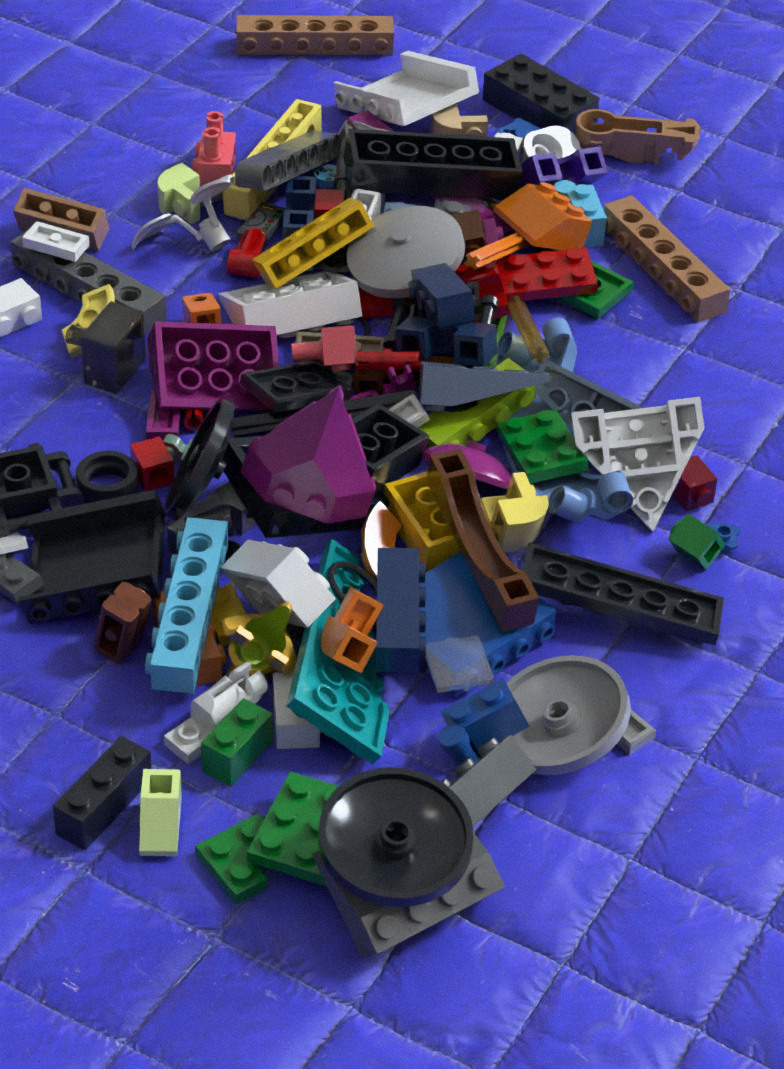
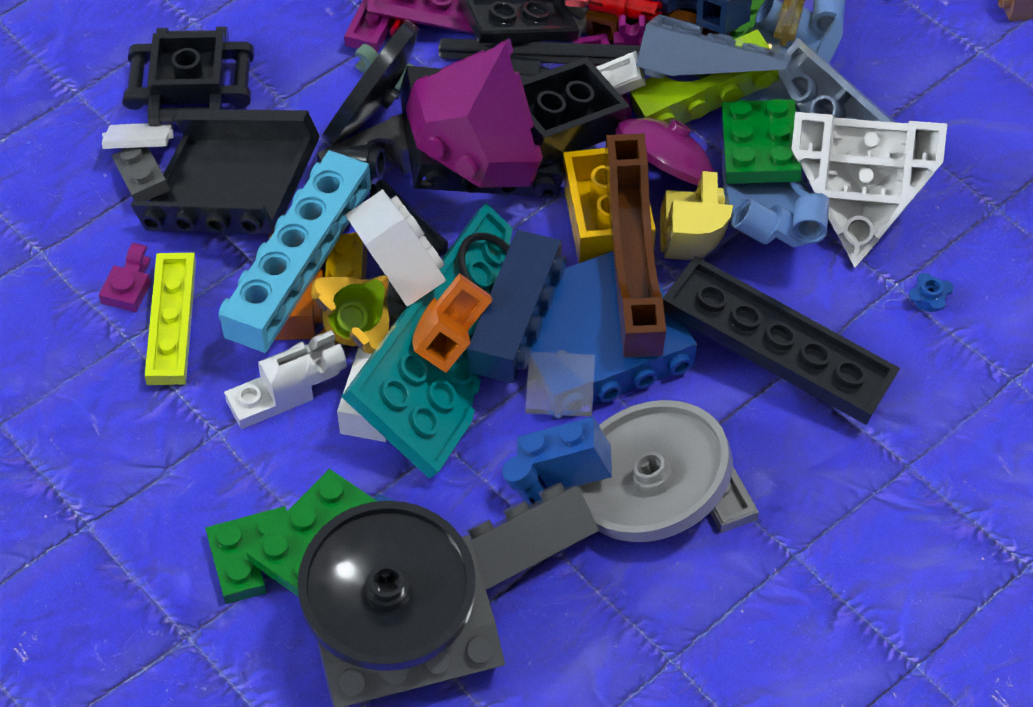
camera: 20 degrees right, 10 degrees up
black brick [53,736,151,851] -> none
black tyre [76,450,139,504] -> none
copper brick [93,582,152,664] -> none
red brick [130,436,174,492] -> none
yellowish green slope [139,769,182,856] -> none
green brick [201,698,273,787] -> none
tile [360,501,403,581] -> none
green brick [668,513,726,570] -> none
dark red brick [672,455,718,511] -> none
none -> magenta plate [99,243,151,312]
none -> neon yellow plate [145,253,196,385]

